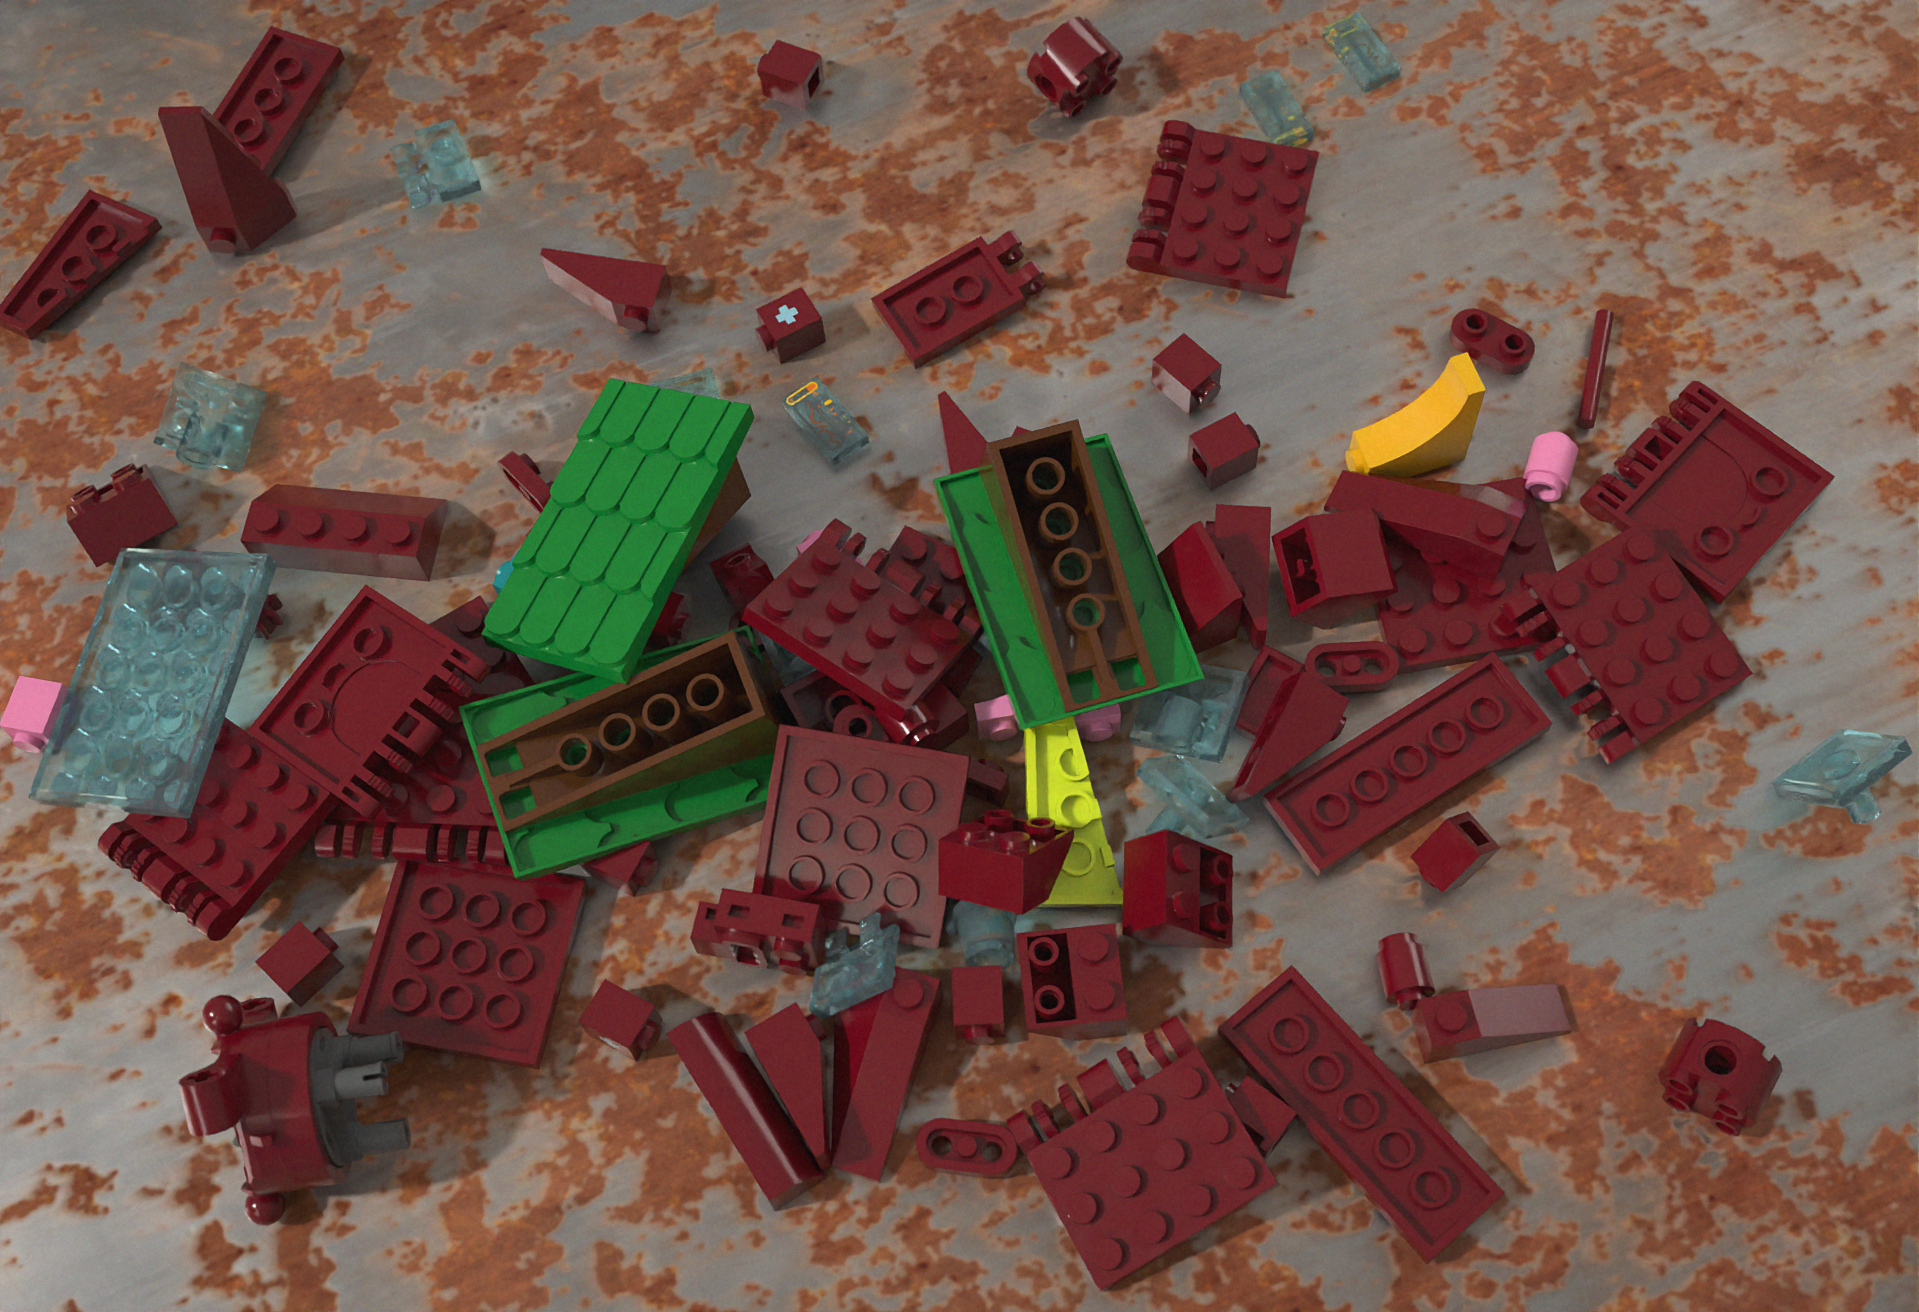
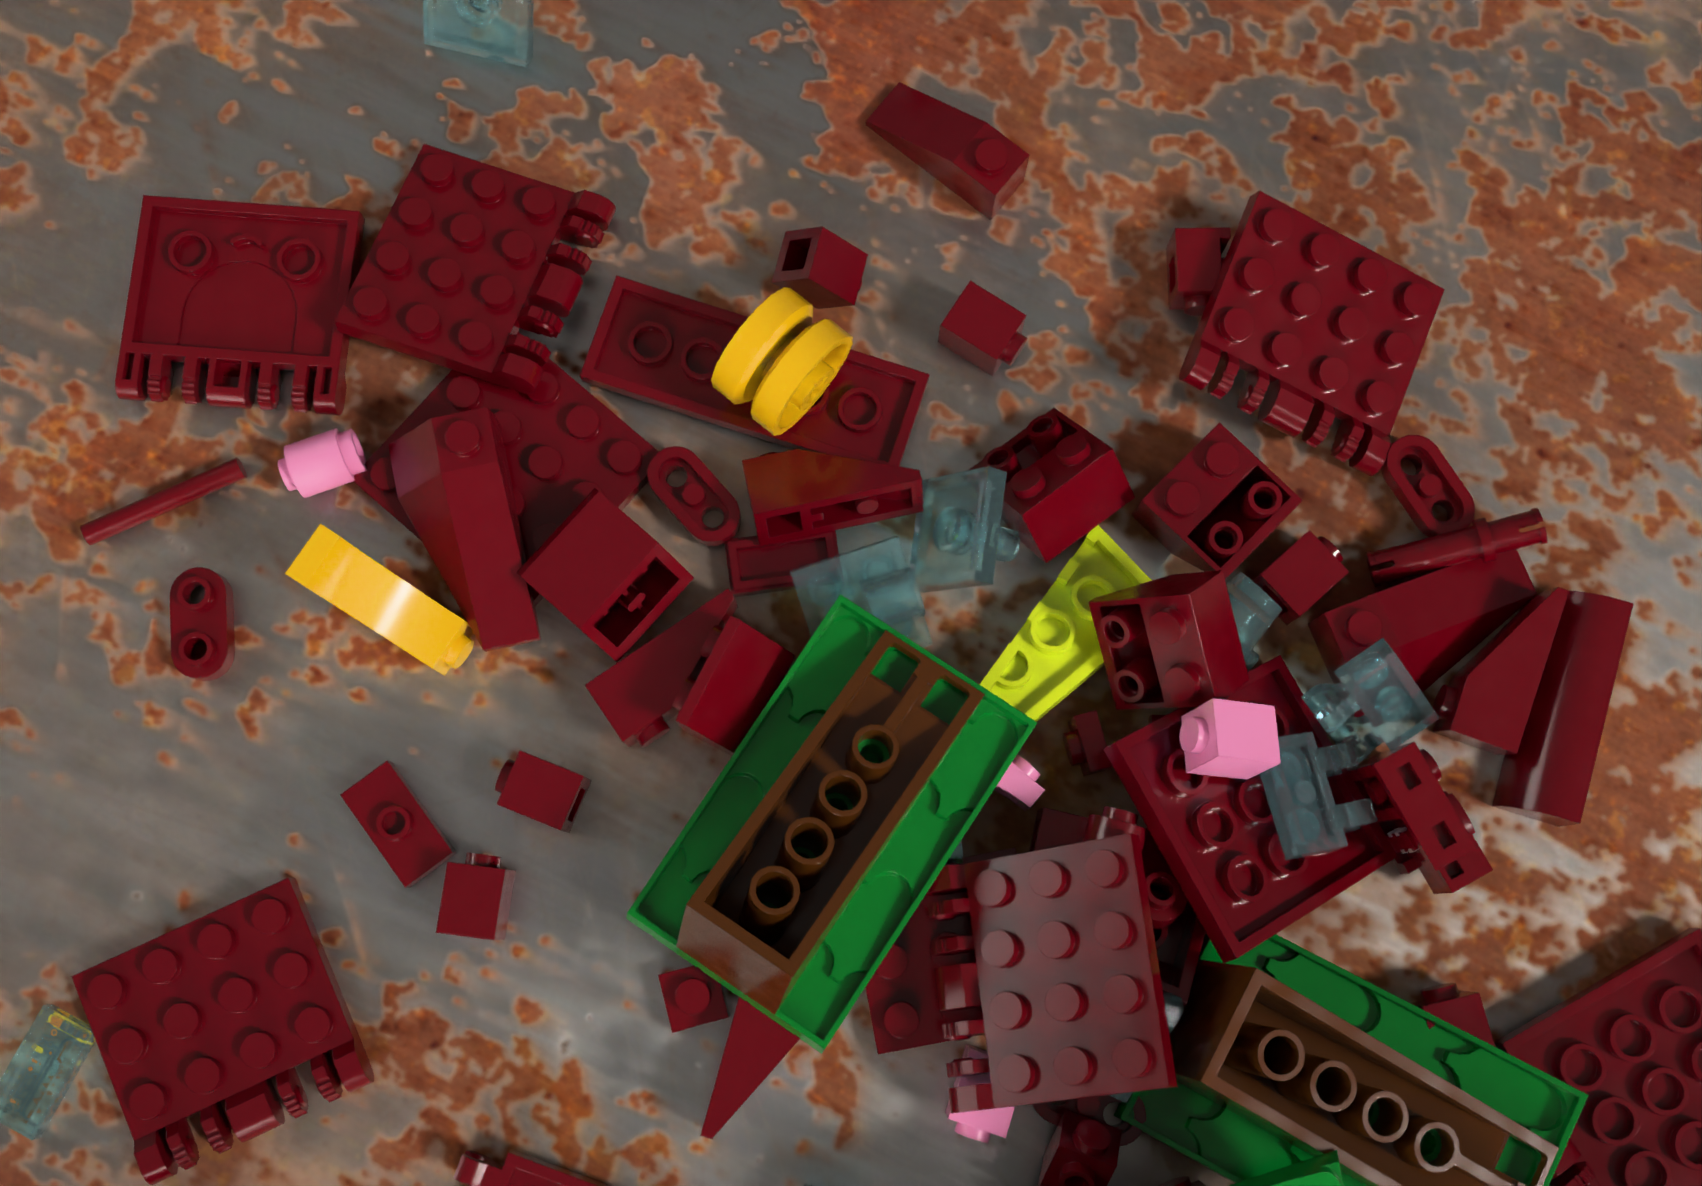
camera: 135 degrees left, 15 degrees up
dark red brick [579,979,663,1062] -> none
dark red plate [1217,965,1505,1265] -> none
dark red brick [1376,932,1435,1011] -> none
none -> dark red plate [340,760,456,888]
none -> yellow wheel [711,287,853,436]
none -> dark red brick [938,280,1028,376]
none -> bright pink brick [1179,698,1281,780]
none -> clear light blue plate [1260,732,1377,860]
none -> dark red pin [1365,508,1548,587]

